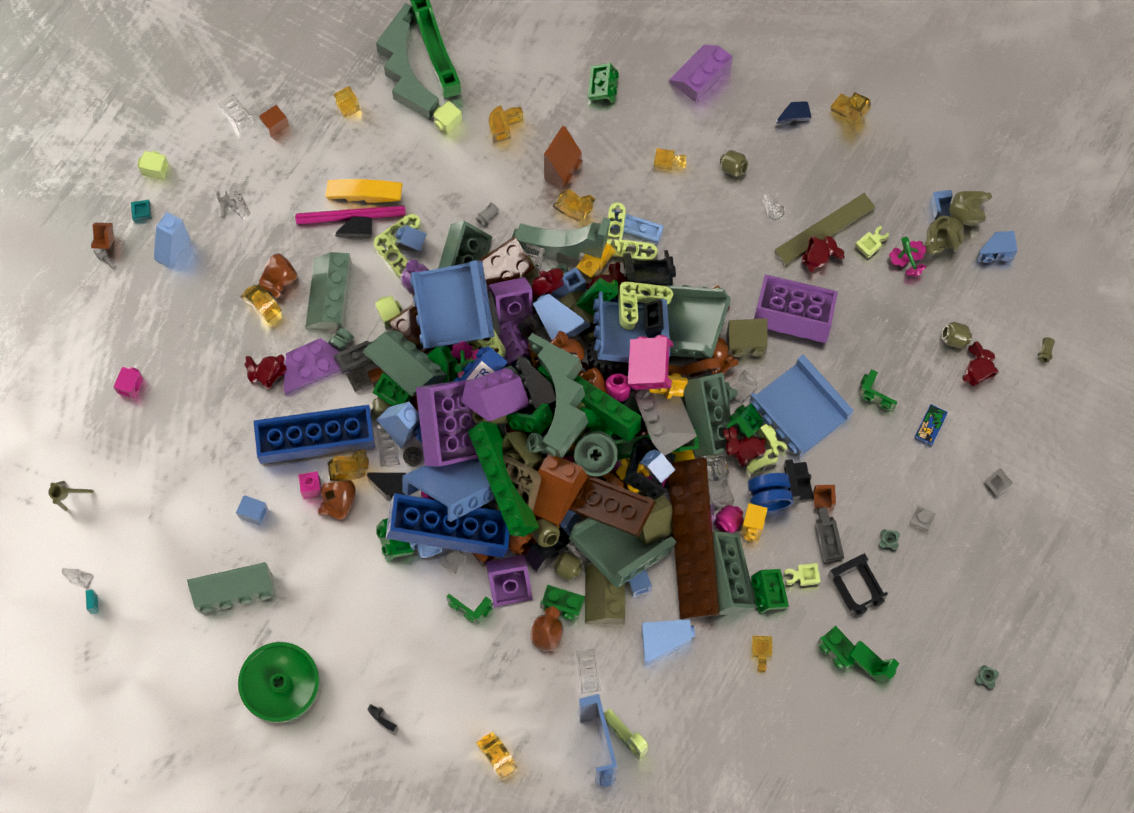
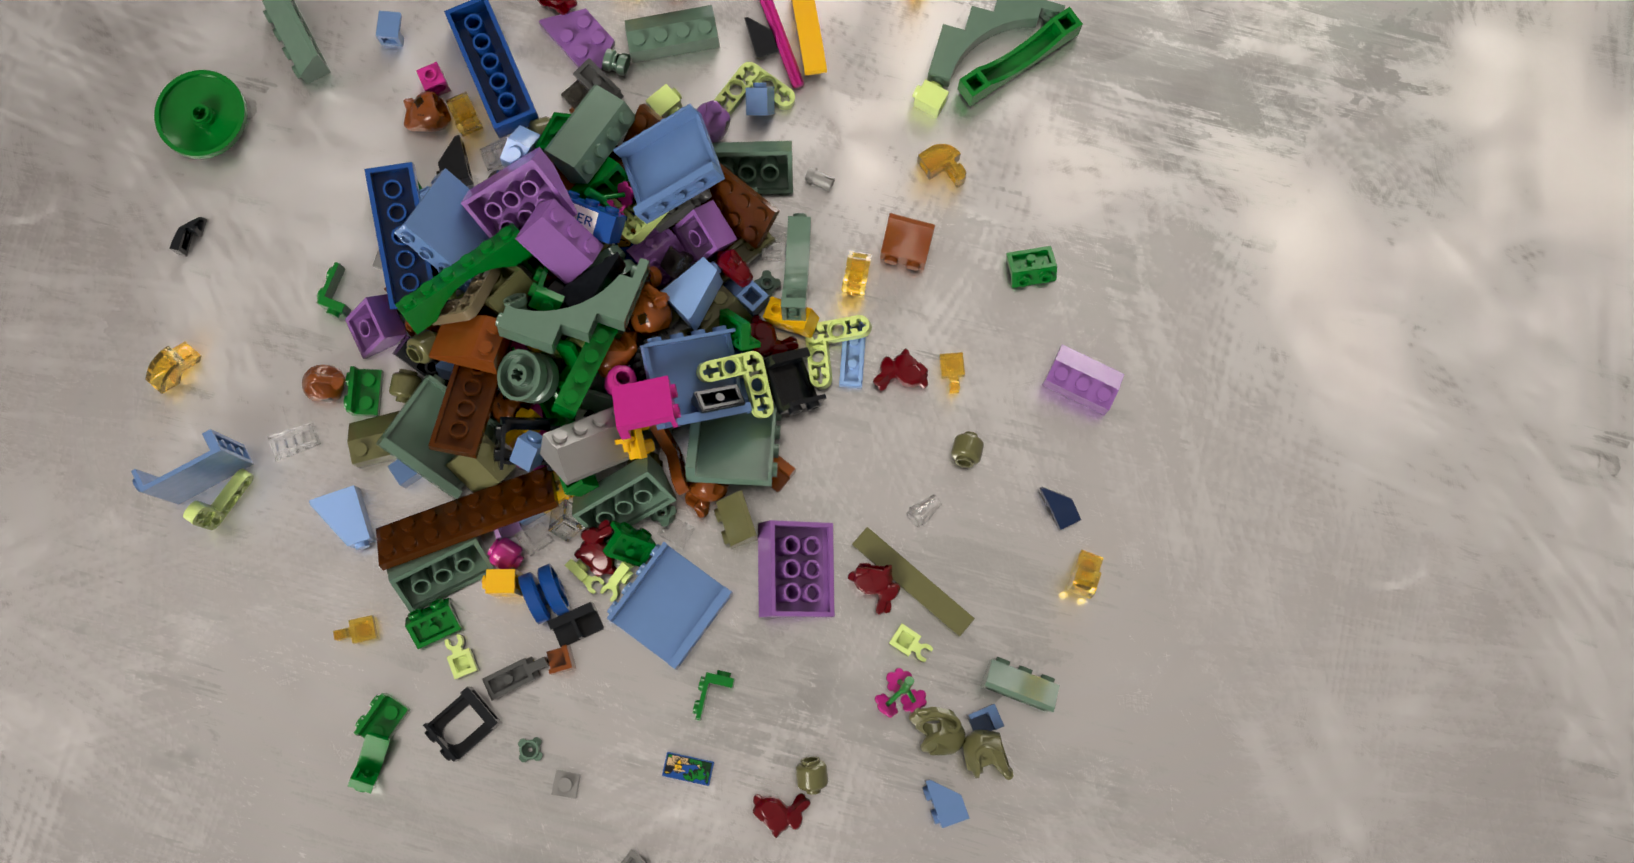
camera: 75 degrees right, 10 degrees up
none -> dark red animal [873,348,928,391]
none -> sand green slope [980,657,1060,712]

